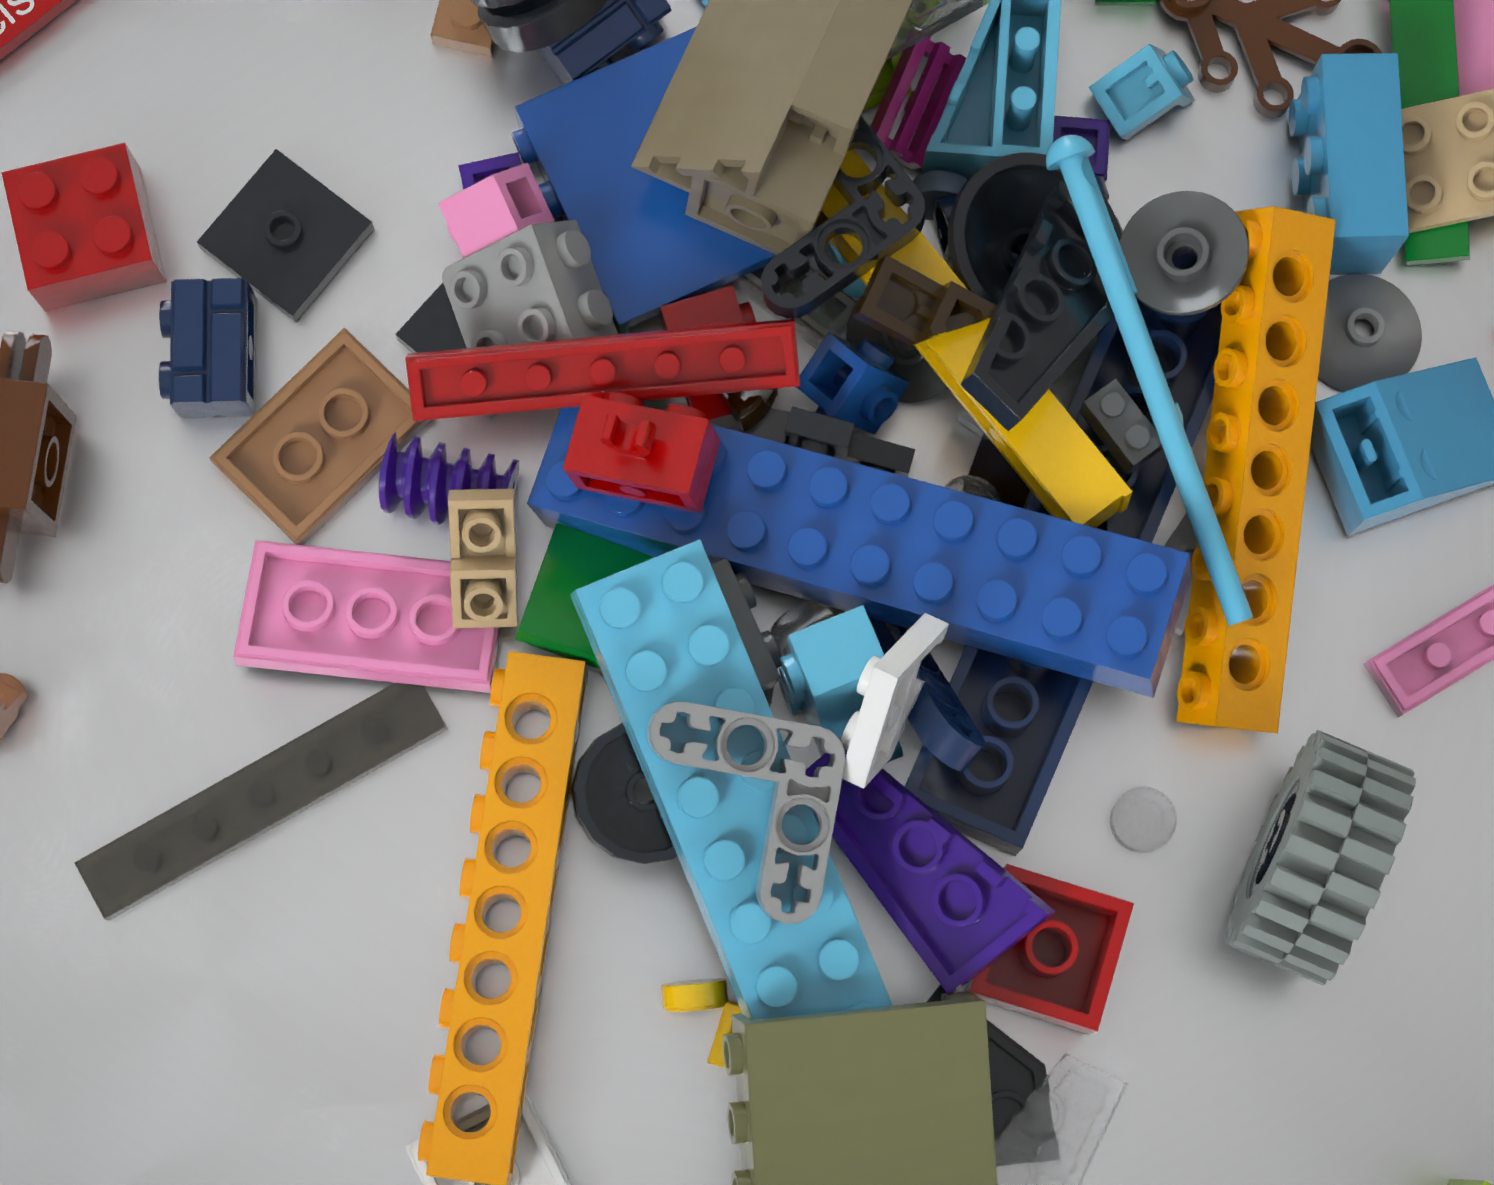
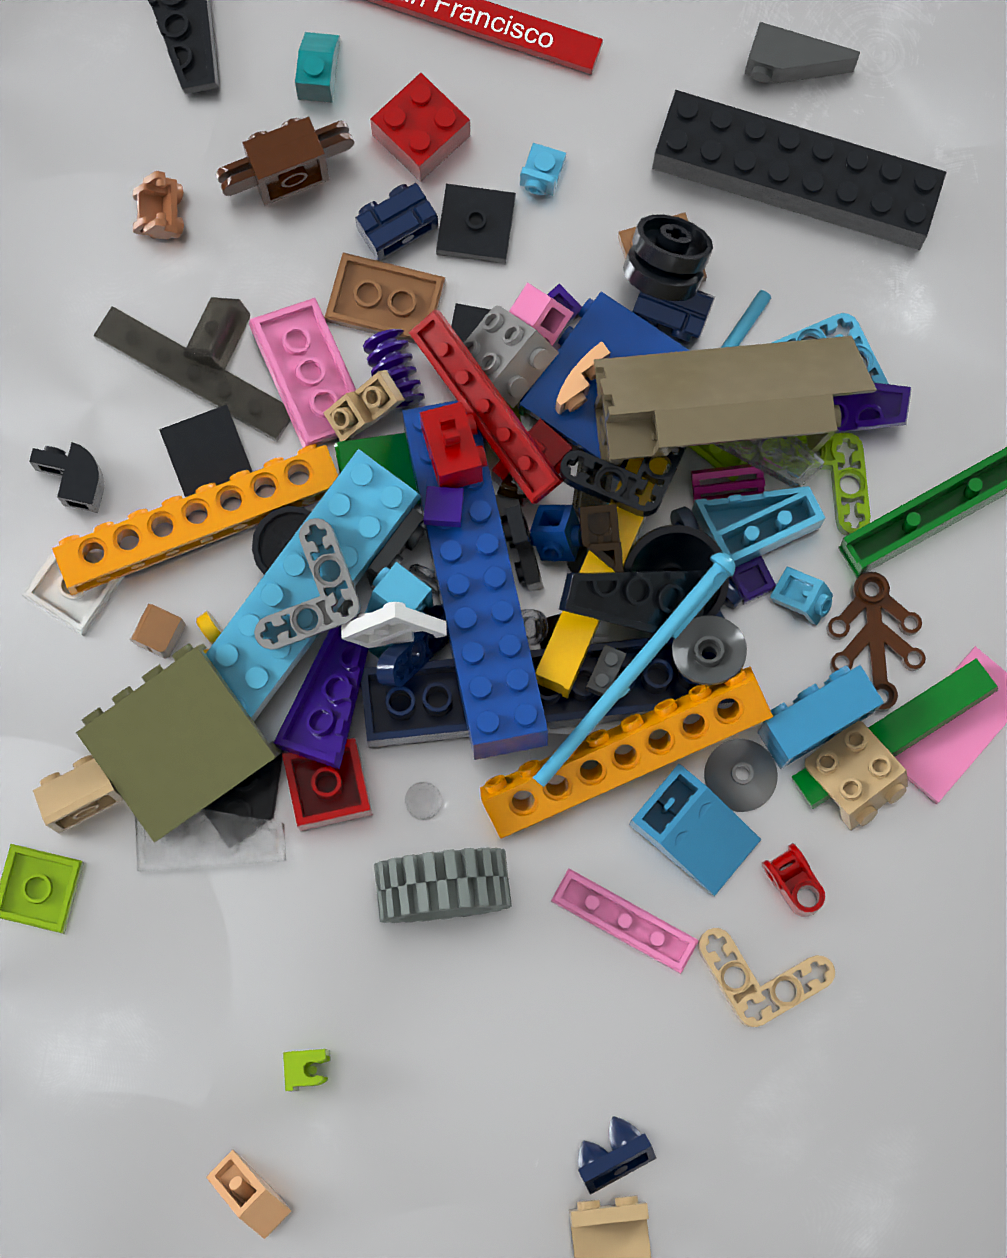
camera: 60 degrees right, 0 degrees up
none -> black brick [29,442,104,513]
none -> medium nougat piece [130,604,186,659]
none -> black tile [159,404,252,497]
none -> clear smoke slope [183,297,250,371]
none -> dark purple tile [423,486,464,528]
none -> medium azure bracket [520,143,566,196]
none -> light nougat slope [555,341,611,415]

